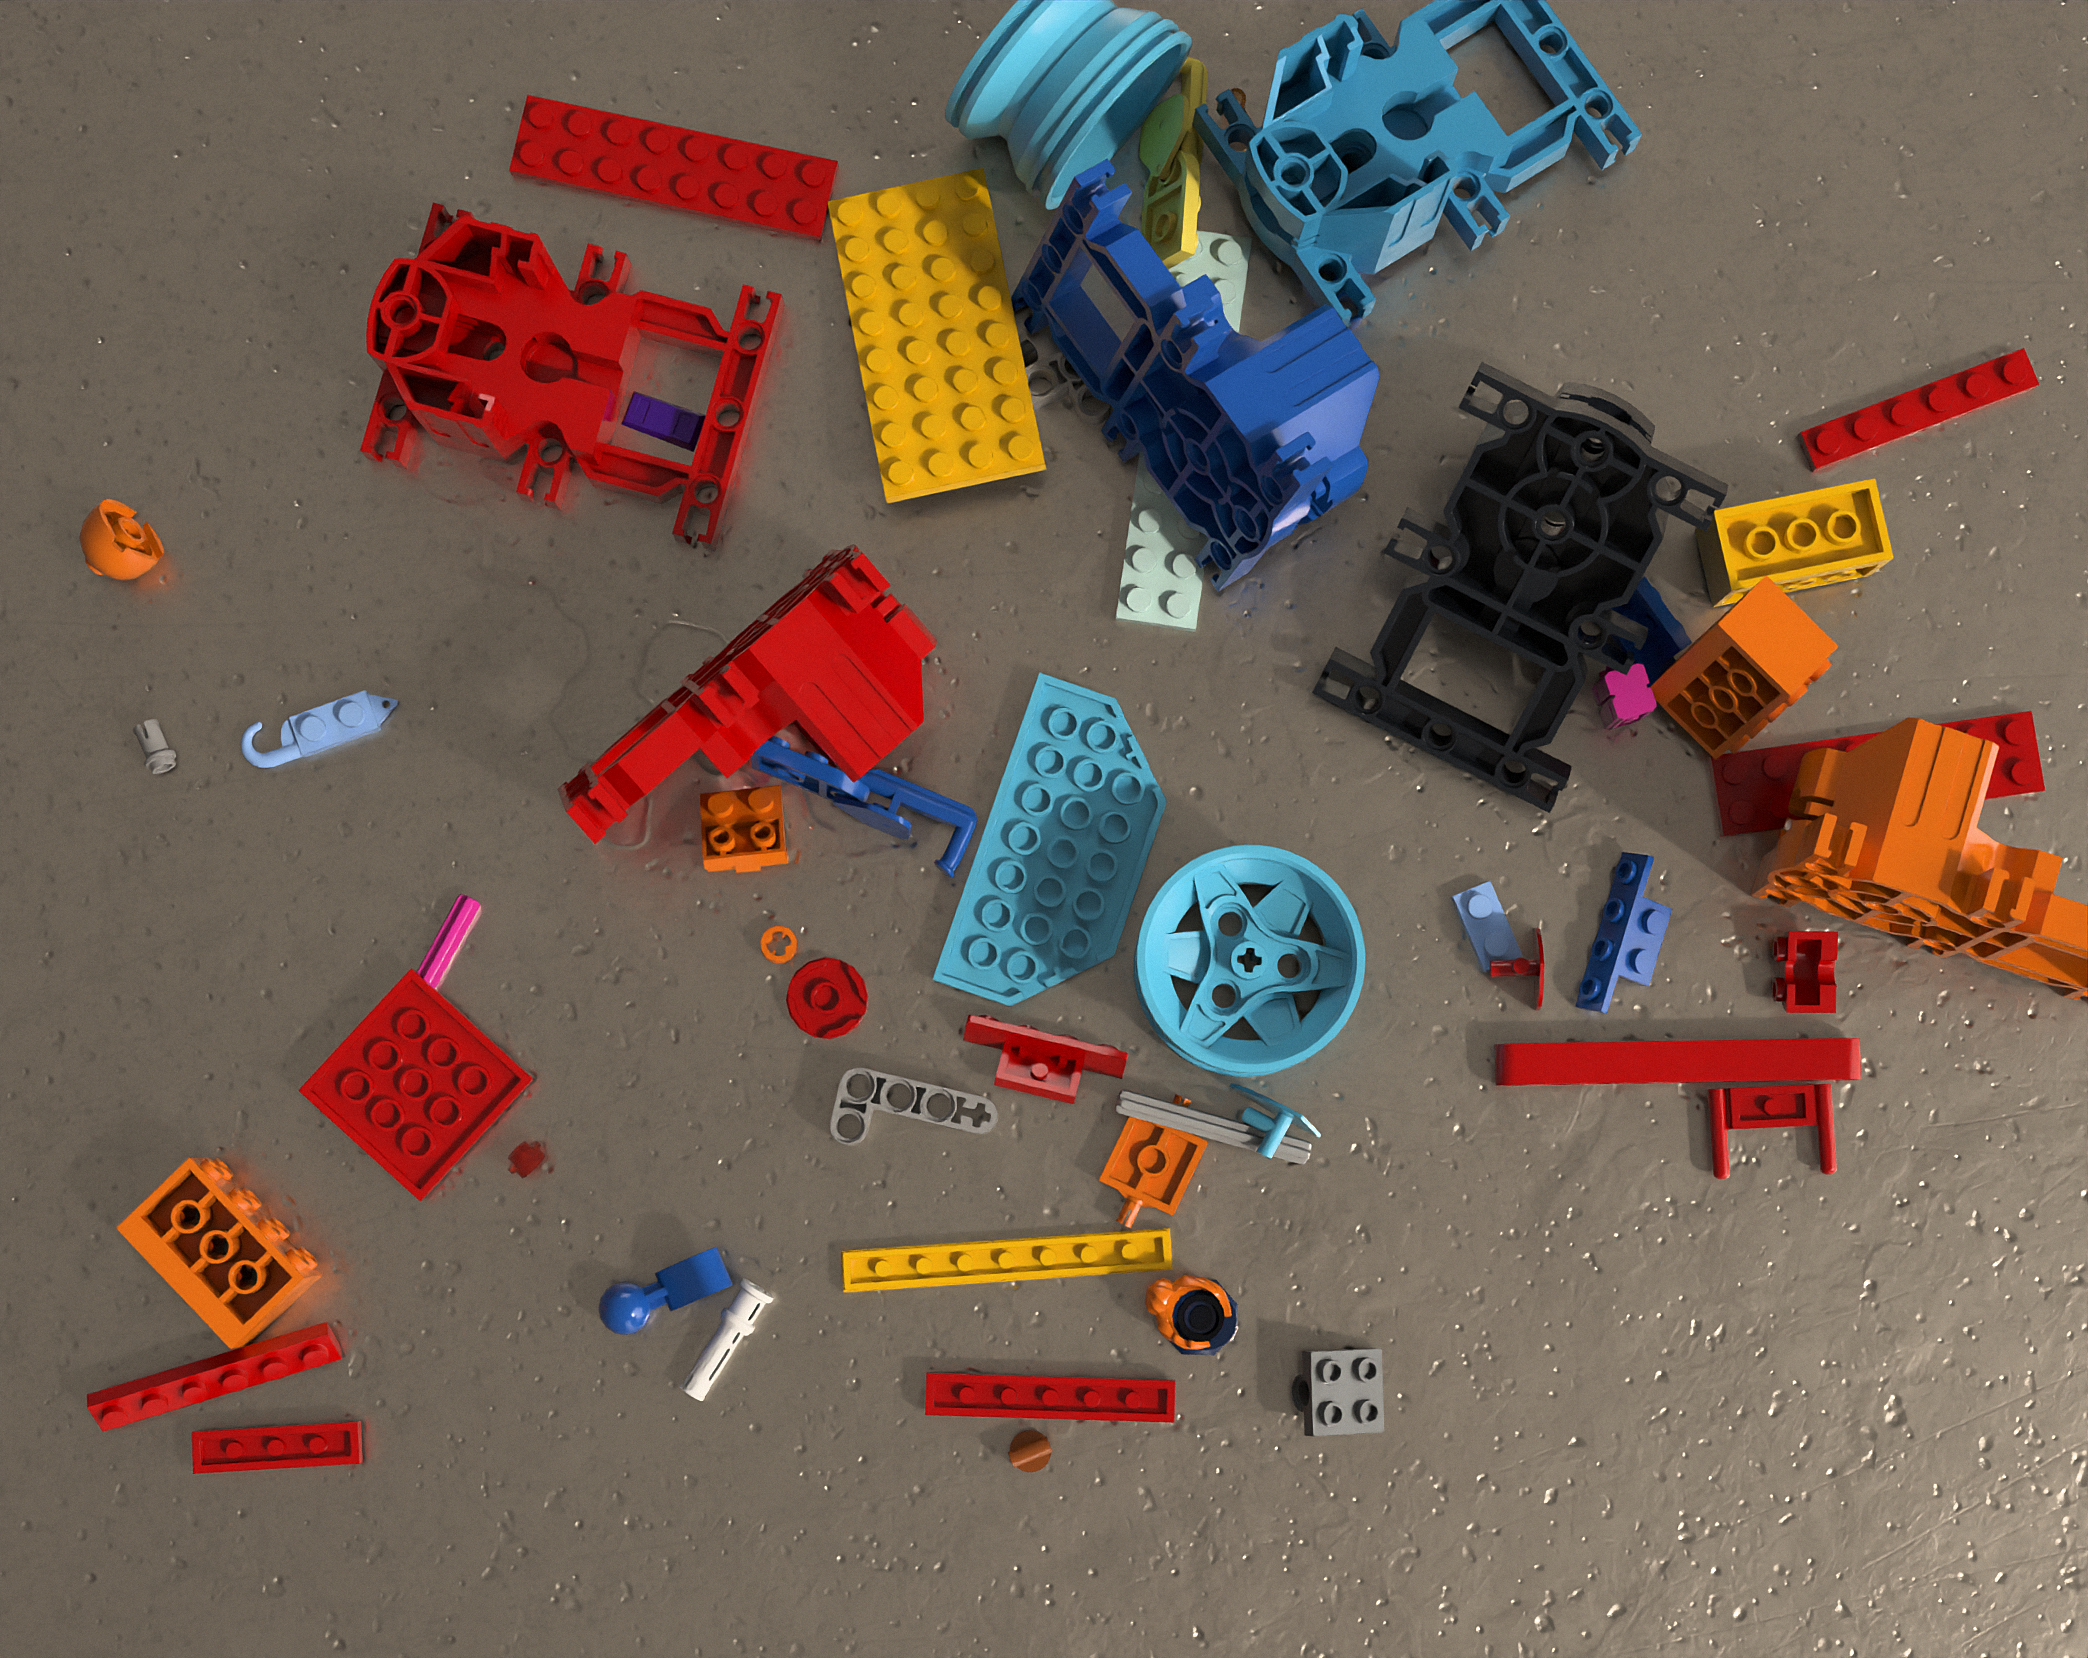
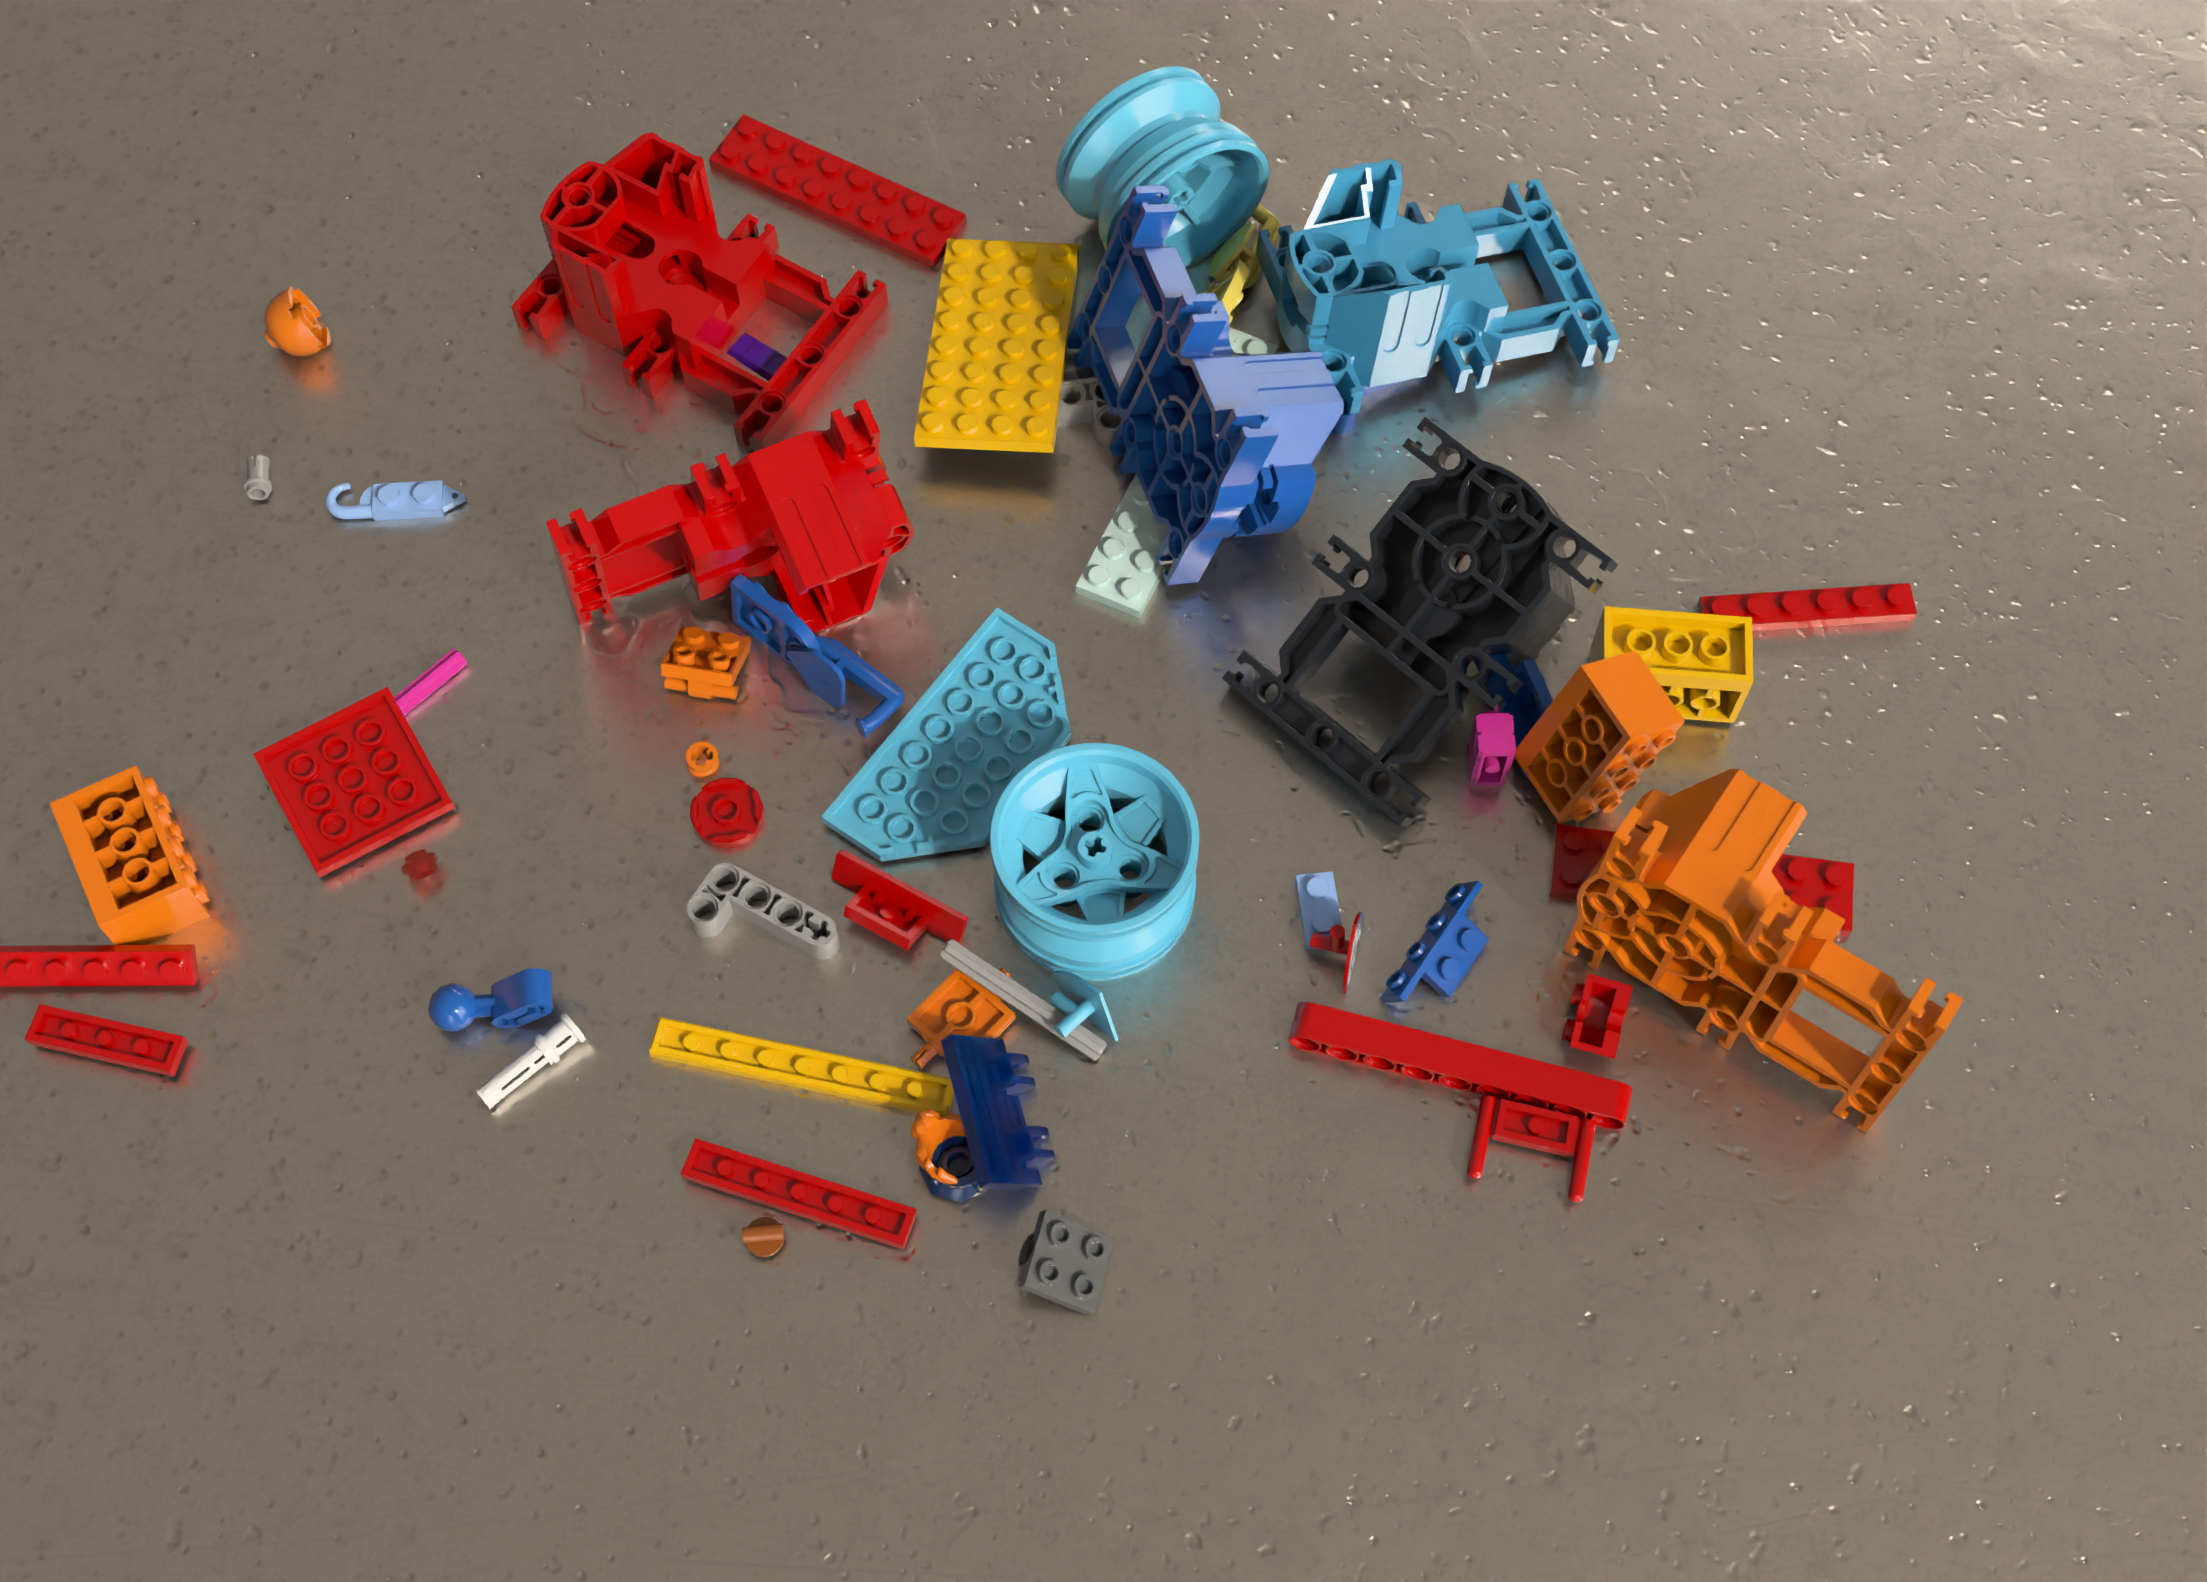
camera: 15 degrees right, 20 degrees down
none -> clear blue hinge [941,1034,1056,1190]

